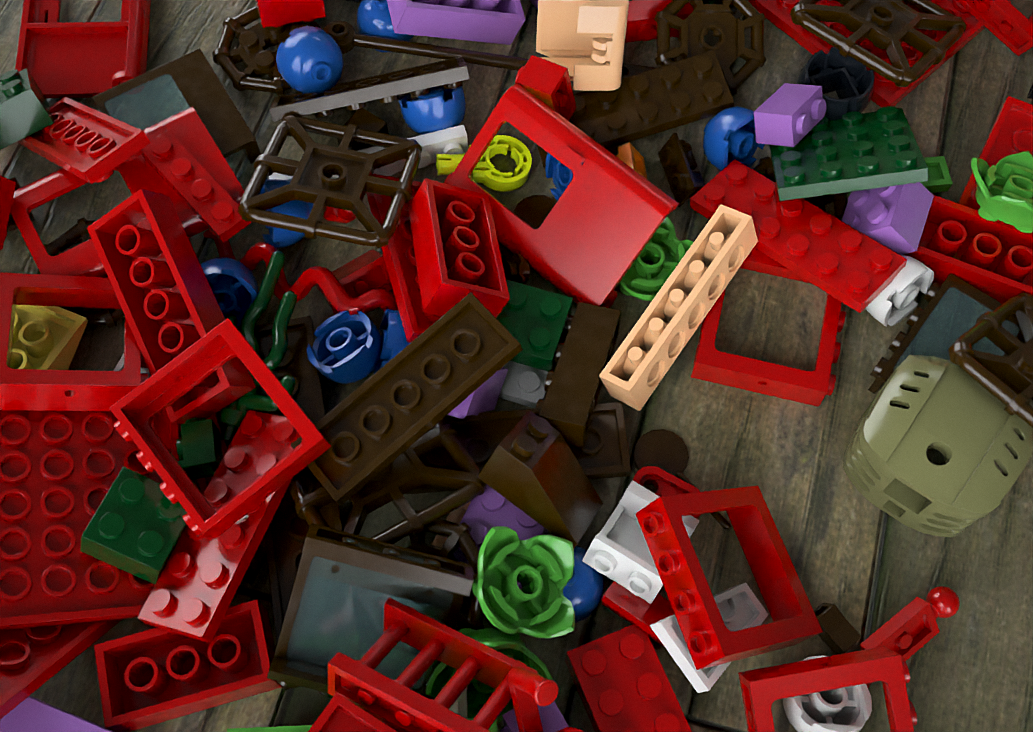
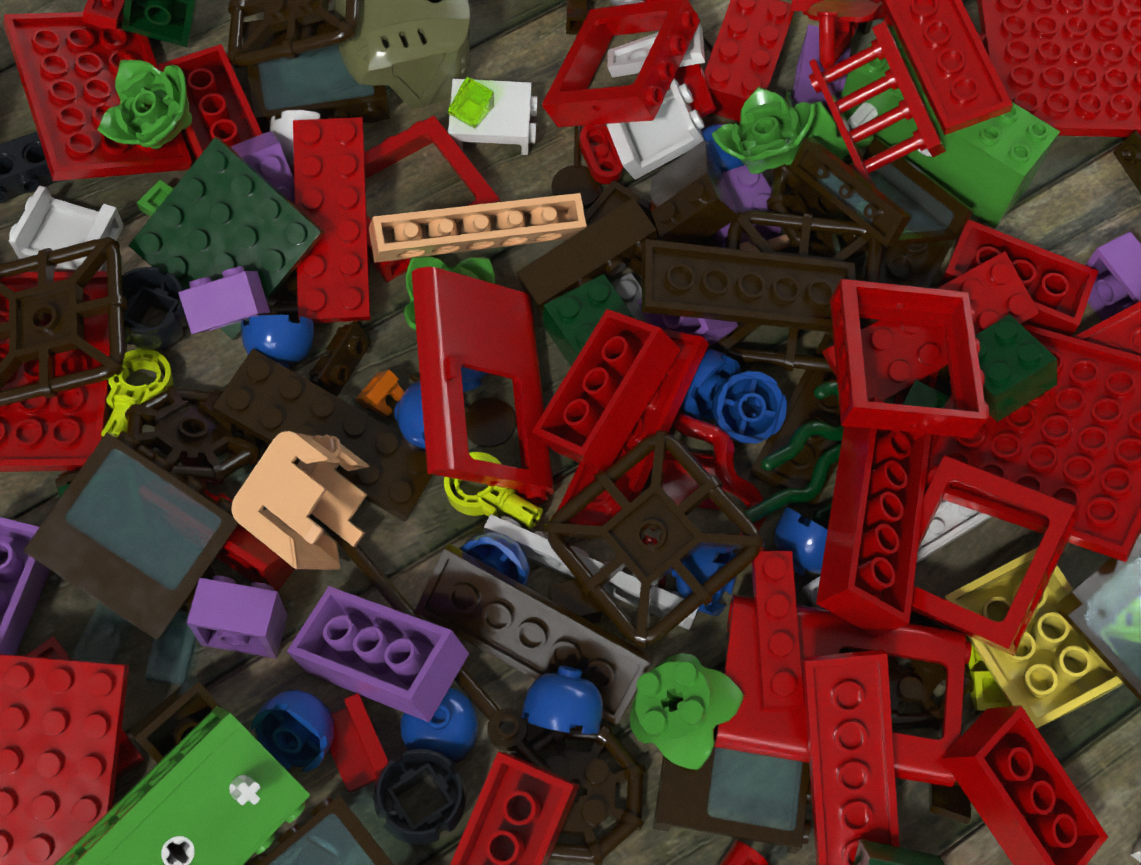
camera: 145 degrees left, 0 degrees up
dark brown plate [501,253,530,284] -> none
red brick [515,55,577,121] -> none
none -> white panel [9,185,124,272]
none -> neon yellow pin [101,349,174,437]
none -> clear neon green slope [448,77,494,129]
none -> white panel [448,78,537,155]
none -> bright green brick [630,653,744,770]

